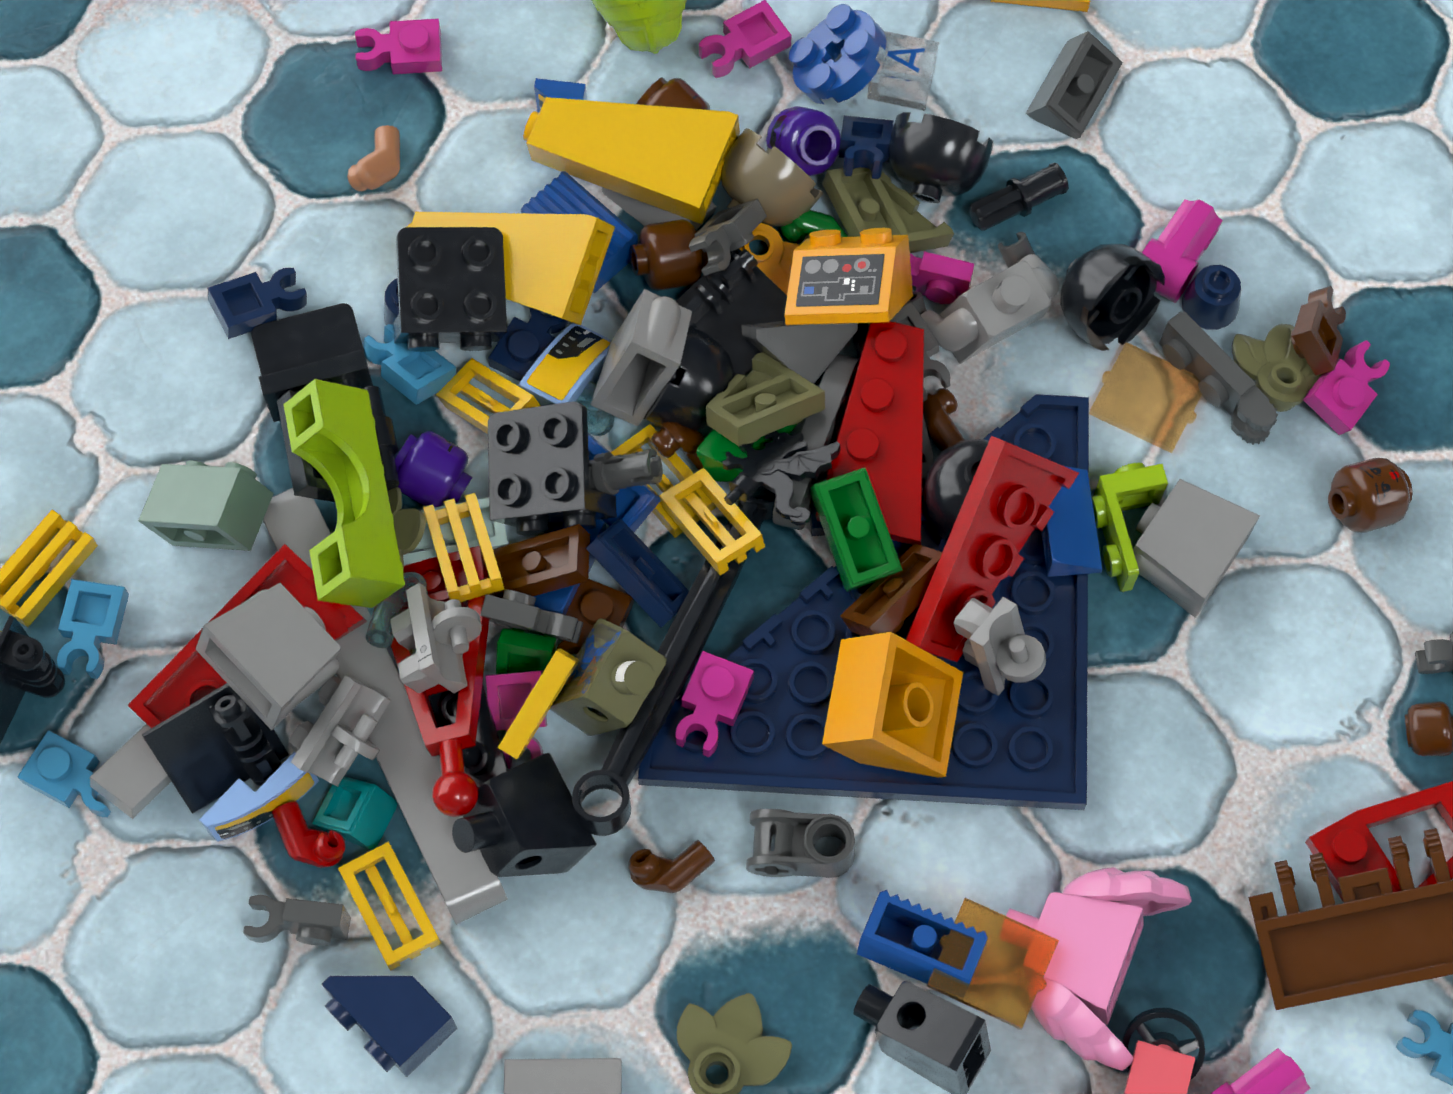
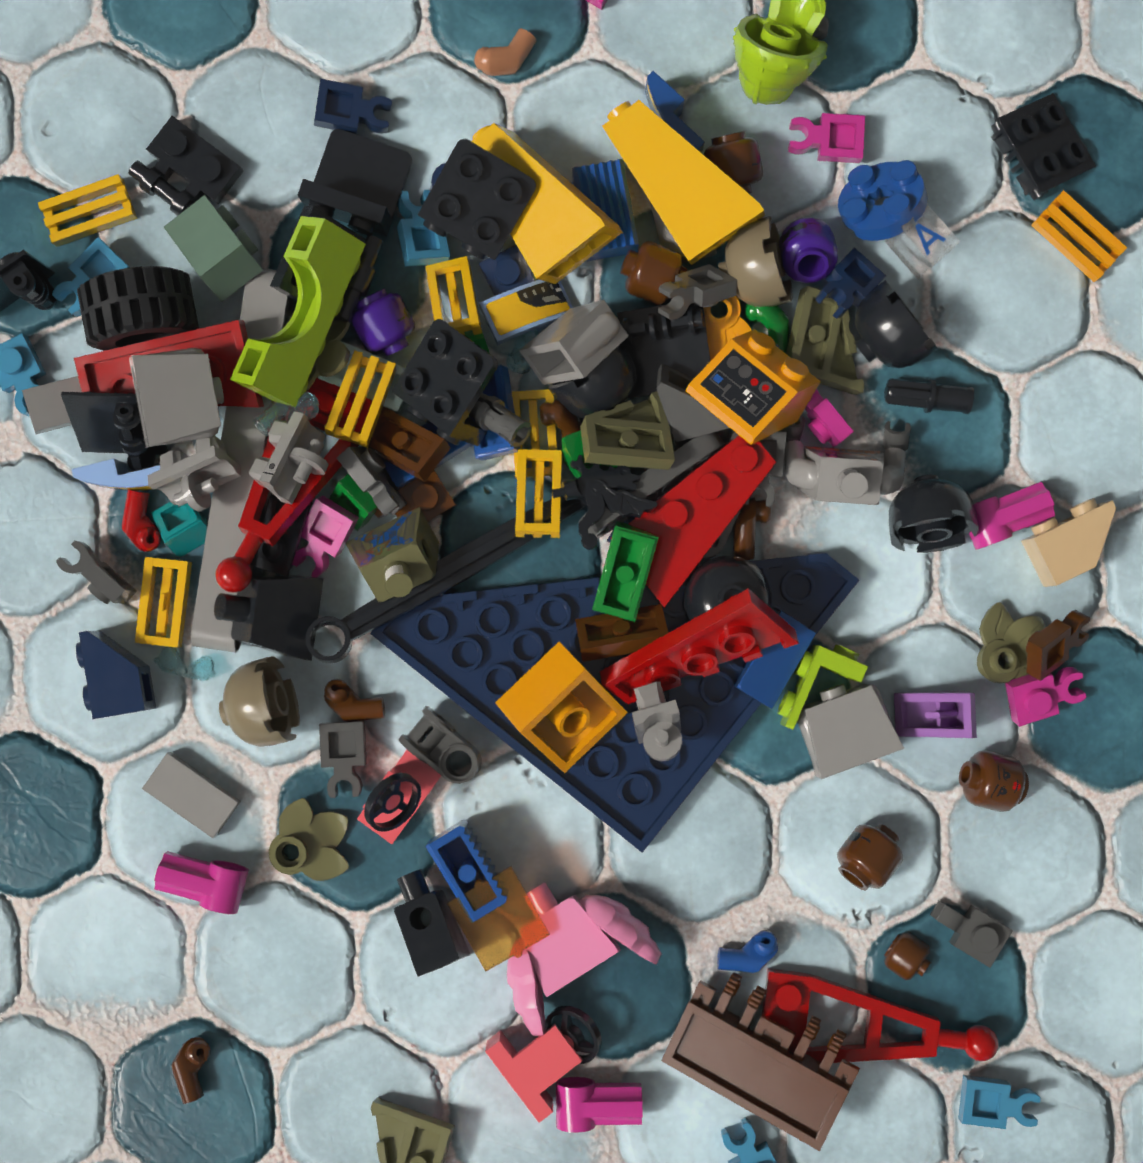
camera: 35 degrees right, 20 degrees up
yellow tile [498,648,579,759] -> none
dark blue tile [586,518,689,628] -> none
dark pink plate [676,651,754,757] -> none
dark grey slope [1026,31,1123,139] -> none
clear orange piece [1089,342,1202,453] -> none
dark grey hinge [1159,311,1278,445] -> none
dark blue hat [1182,265,1241,330] -> none
none -> black tyre [77,266,199,351]
none -> black plate [128,116,244,216]
none -> clear light blue piece [153,647,216,681]
none -> dark tan cylinder [219,656,300,747]
none -> dark grey plate [319,721,367,798]
none -> piece [357,750,441,844]
none -> blue arm [717,930,778,973]
none -> reddish brown head [837,824,903,891]
none -> medium lavender slope [894,691,977,738]
none -> tan slope [1021,498,1116,587]

